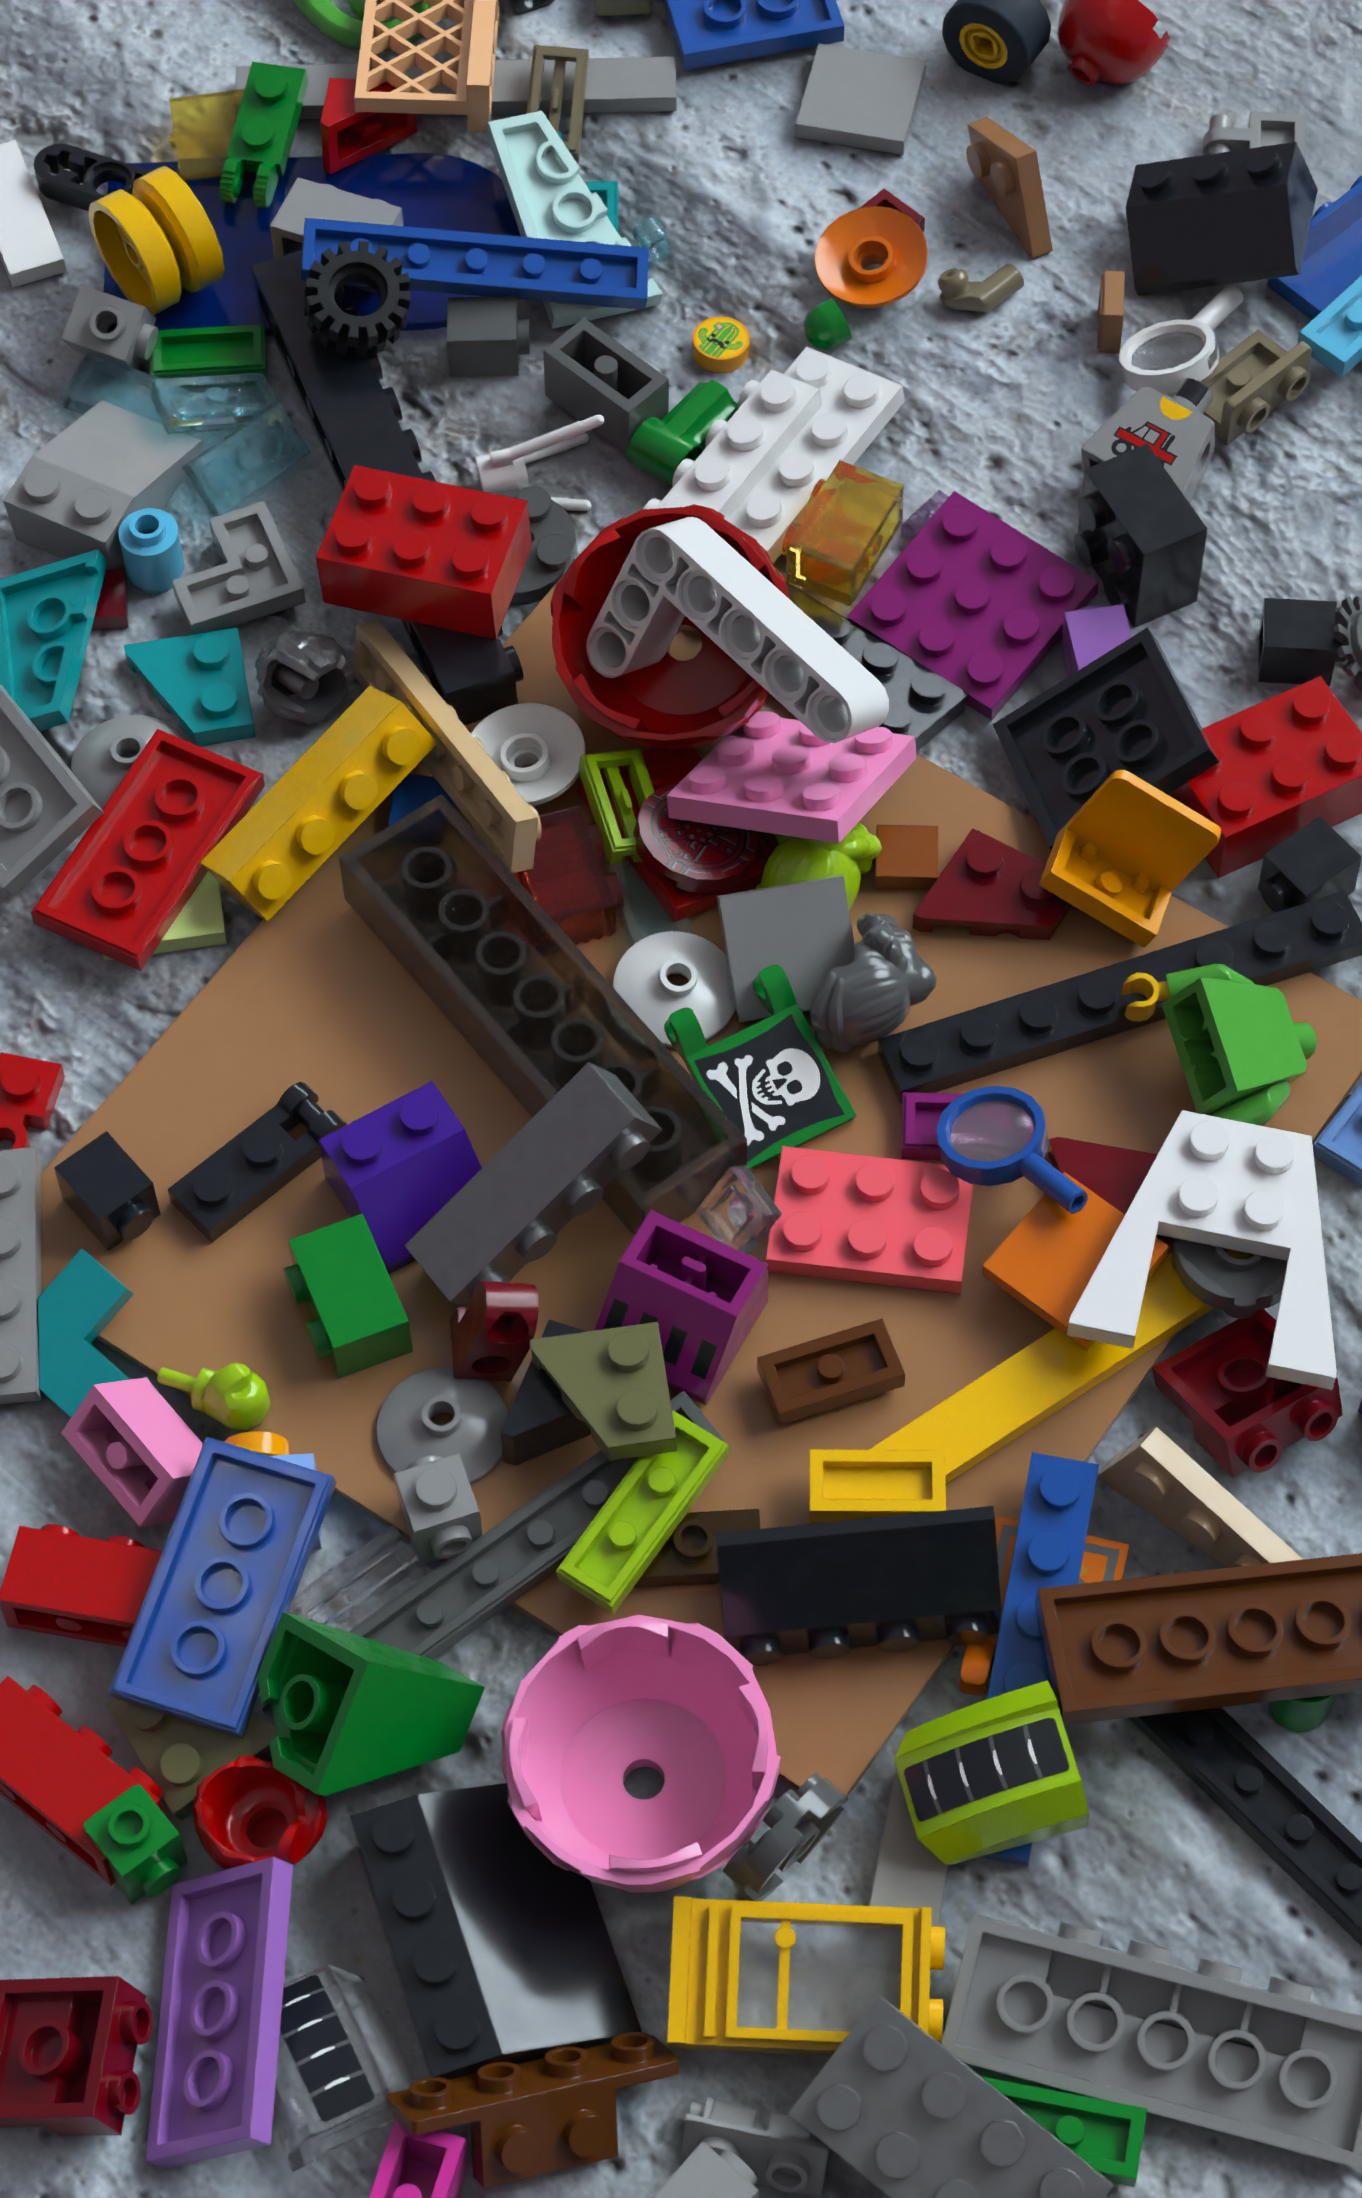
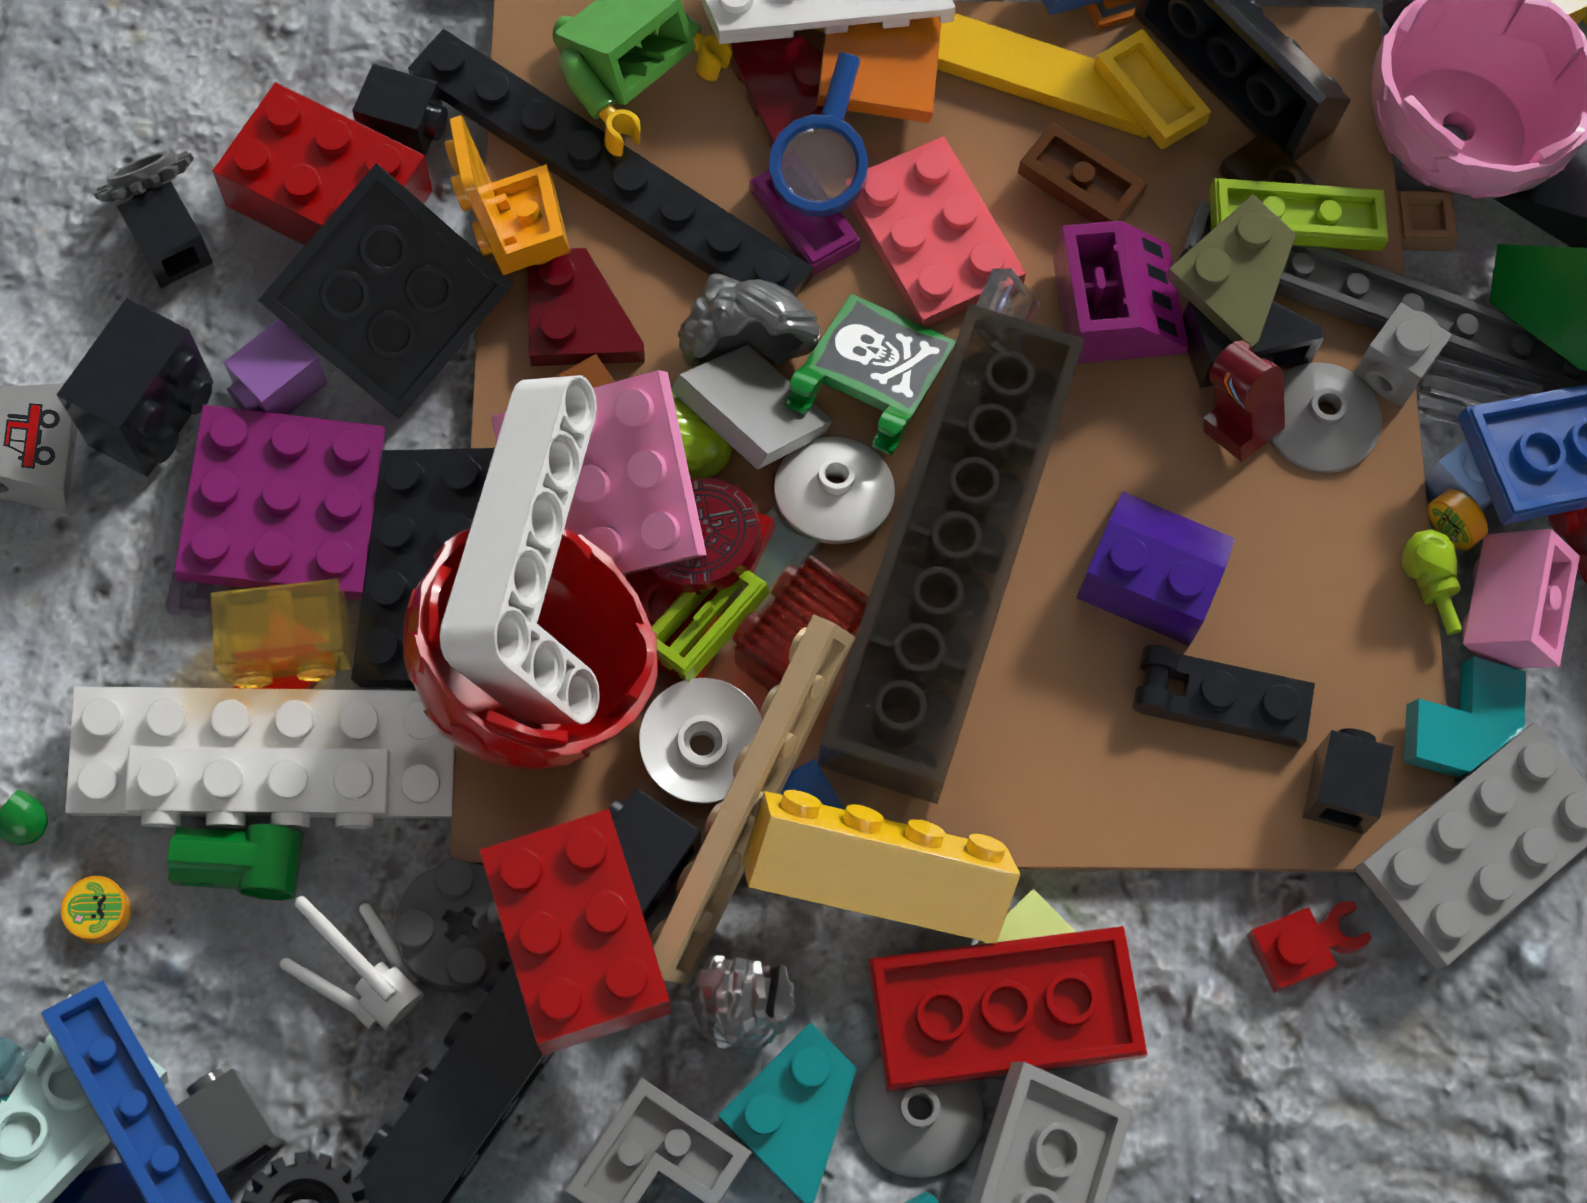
camera: 130 degrees left, 10 degrees up
green brick [283,1213,413,1379] -> none
flat silver brick [405,1062,662,1308] -> none
dark grey brick [543,317,669,455] -> none

